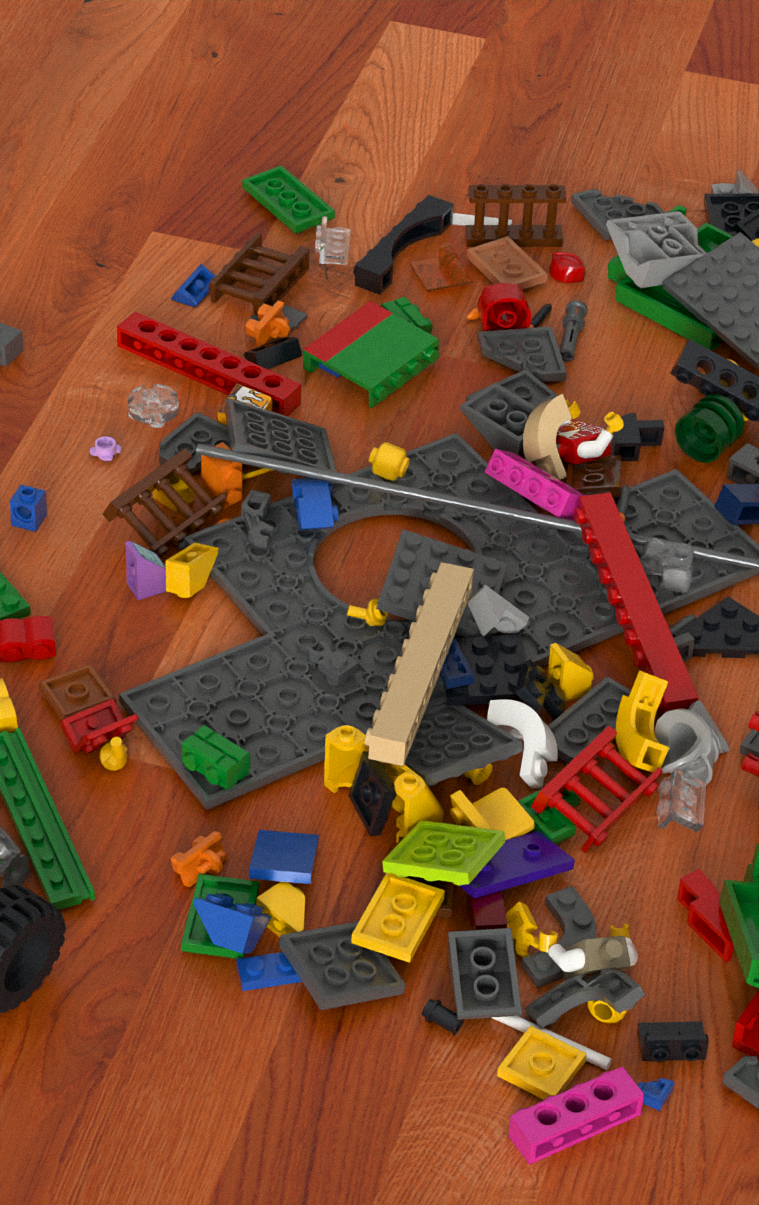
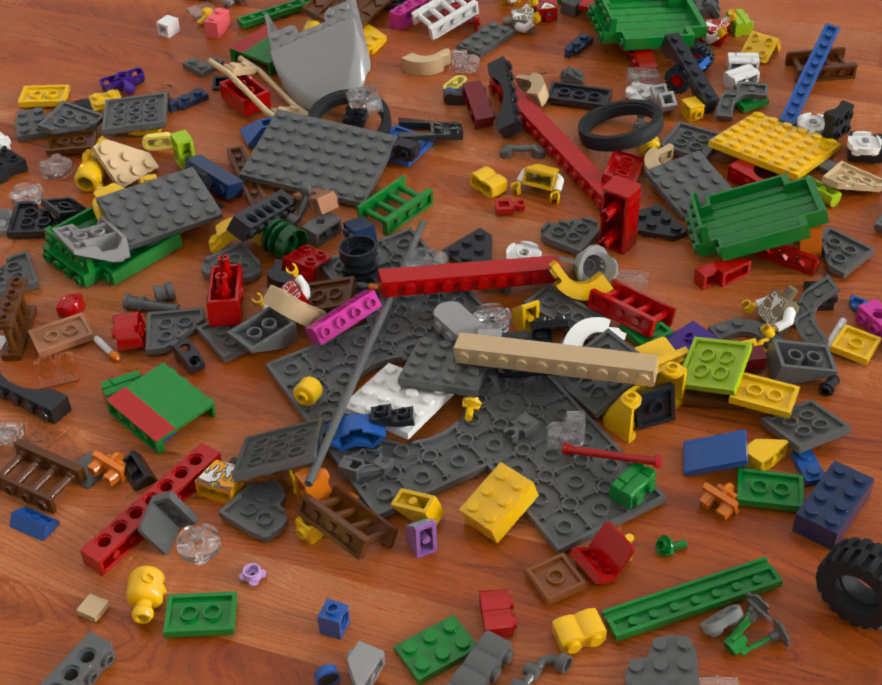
camera: 85 degrees left, 0 degrees up
blue slope [194,893,271,954] -> none
none -> tan tile [76,593,110,623]
none -> yellow piece [126,565,167,624]
none -> dark grey bracket [138,491,199,555]
none -> dark grey wheel [153,282,176,302]
none -> green plate [163,591,238,638]
none -> black leg [173,339,205,375]
none -> dark grey plate [201,242,262,285]
none -> red piece [206,254,245,327]
none -> red bracket [282,245,332,283]
none -> black wheel [338,235,379,282]
none -> white plate [344,363,454,439]
none -> black slope [371,403,415,427]
none -> light grey brick [433,301,482,343]
none -> yellow brick [459,462,539,544]
none -> clear plate [474,303,512,332]
none -> white plate [506,241,542,259]
none -> clear piece [545,410,586,449]
none -> red bar [562,443,662,468]
none -> green plate [655,535,688,557]
none -> dark blue brick [792,460,875,550]

